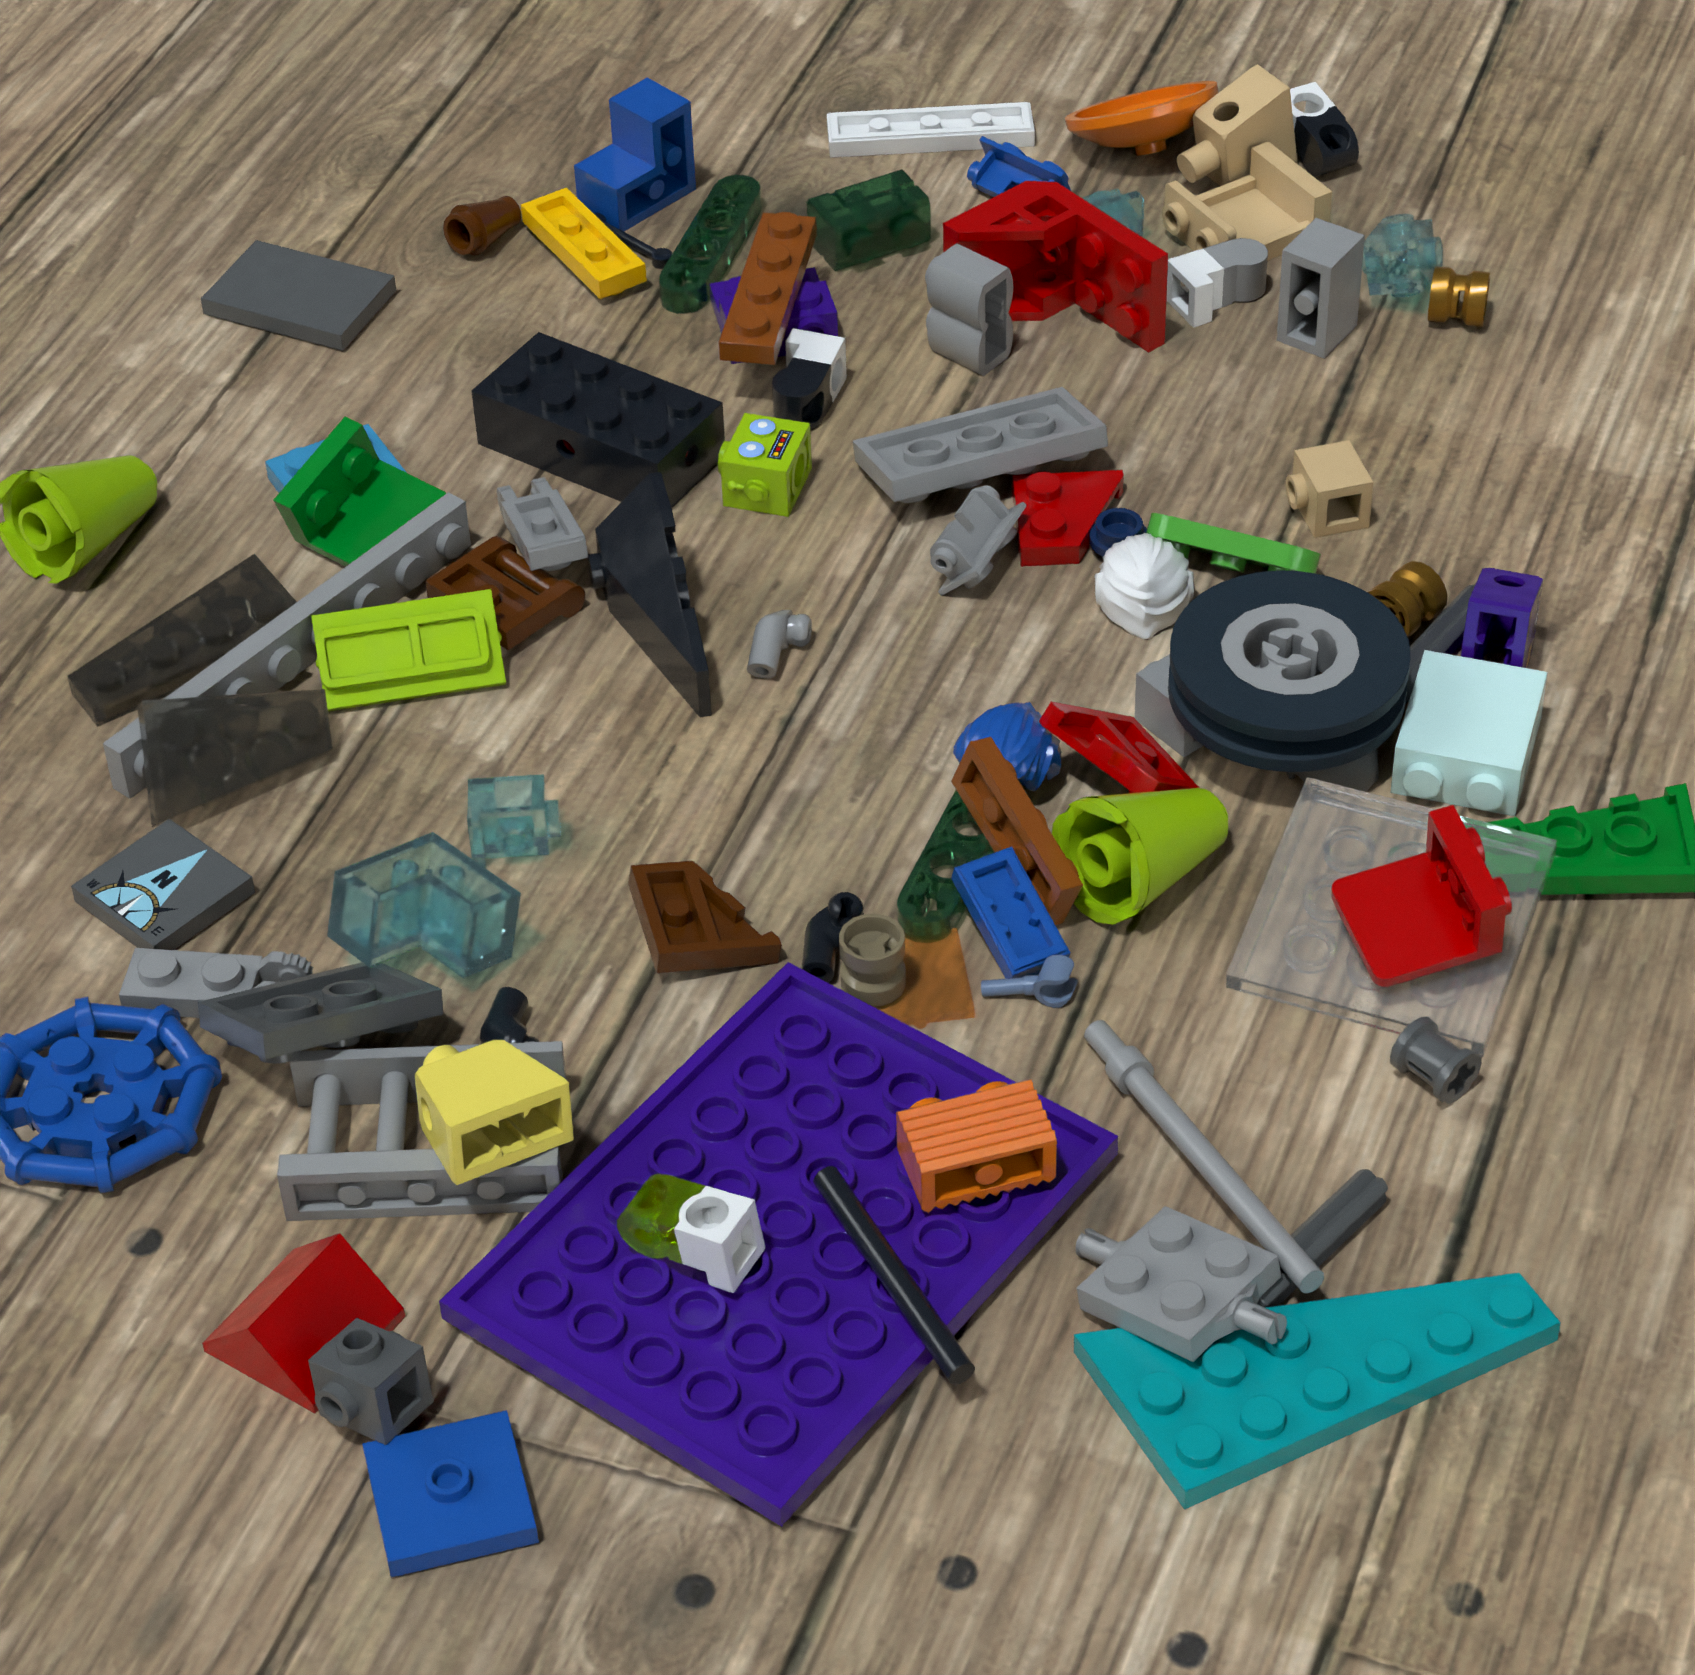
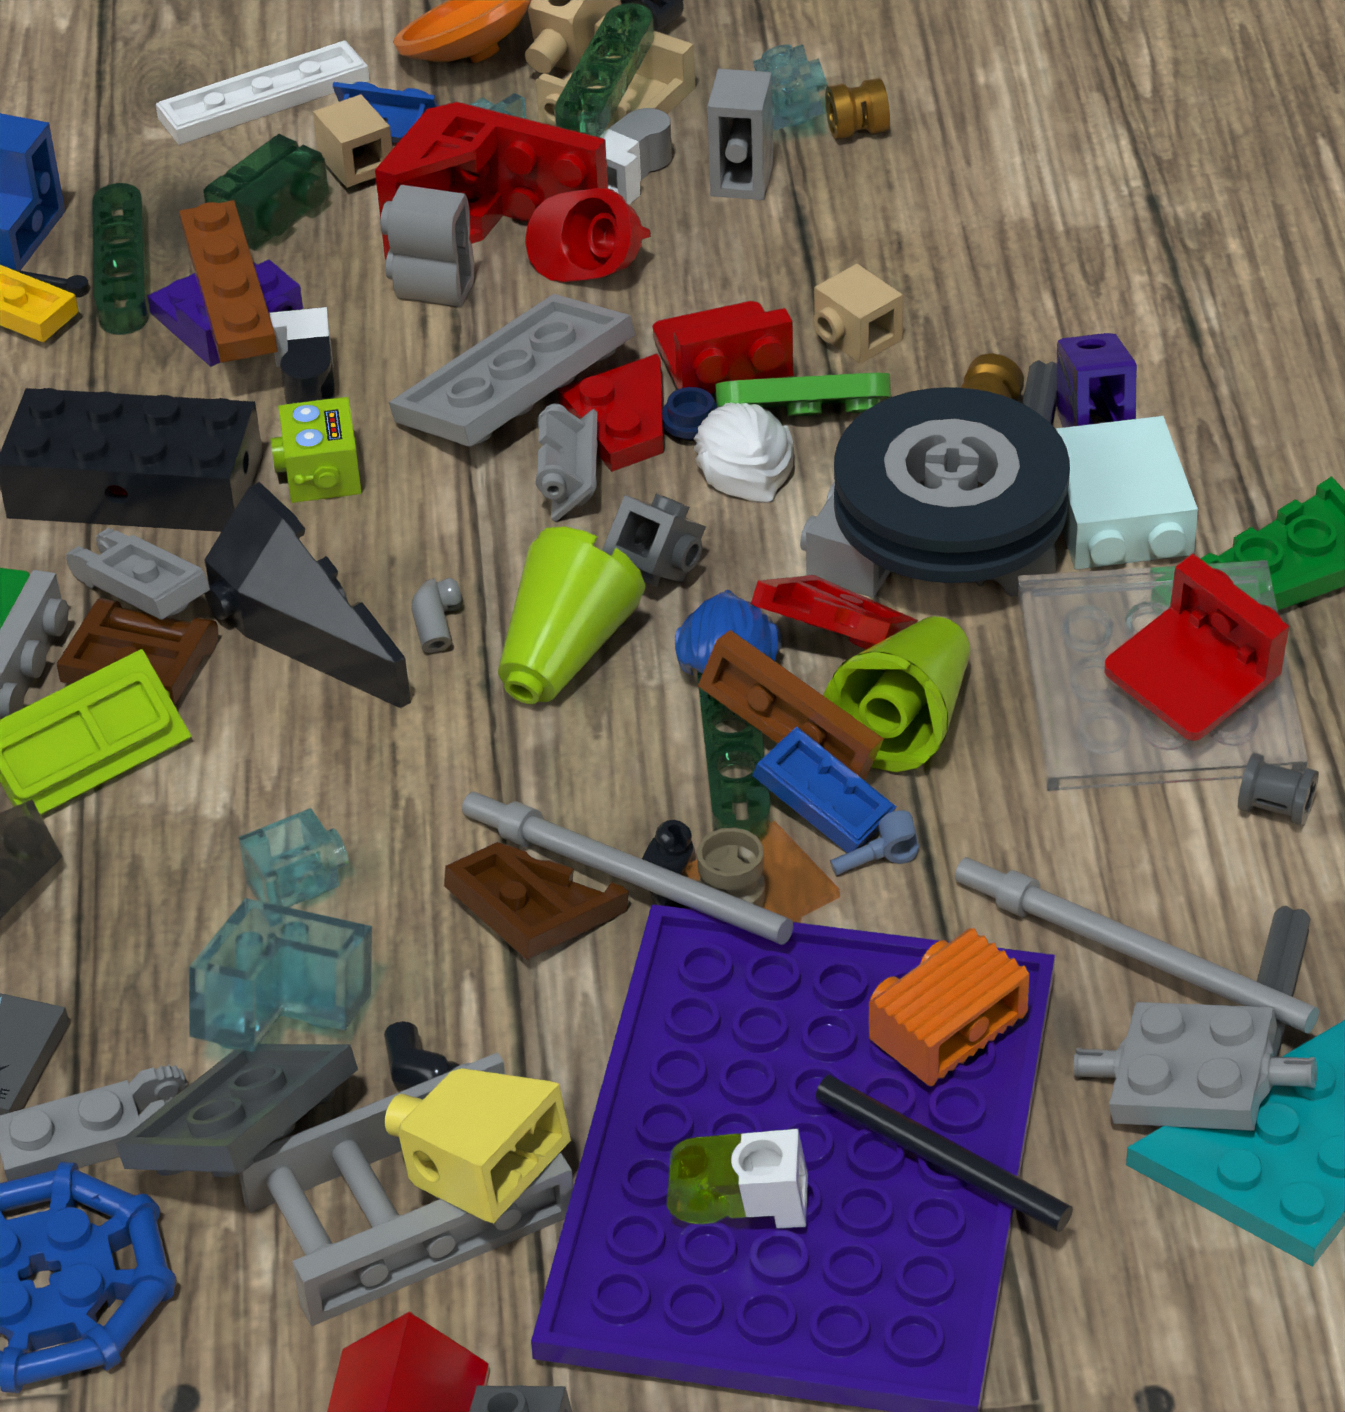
camera: 25 degrees left, 0 degrees up
none -> tan brick [313,94,392,188]
none -> light grey bar [462,792,793,945]
none -> lime cone [498,526,646,704]
none -> red piece [525,188,651,282]
none -> clear green beam [554,3,654,137]
none -> dark grey brick [602,493,706,587]
none -> red bracket [653,301,793,395]

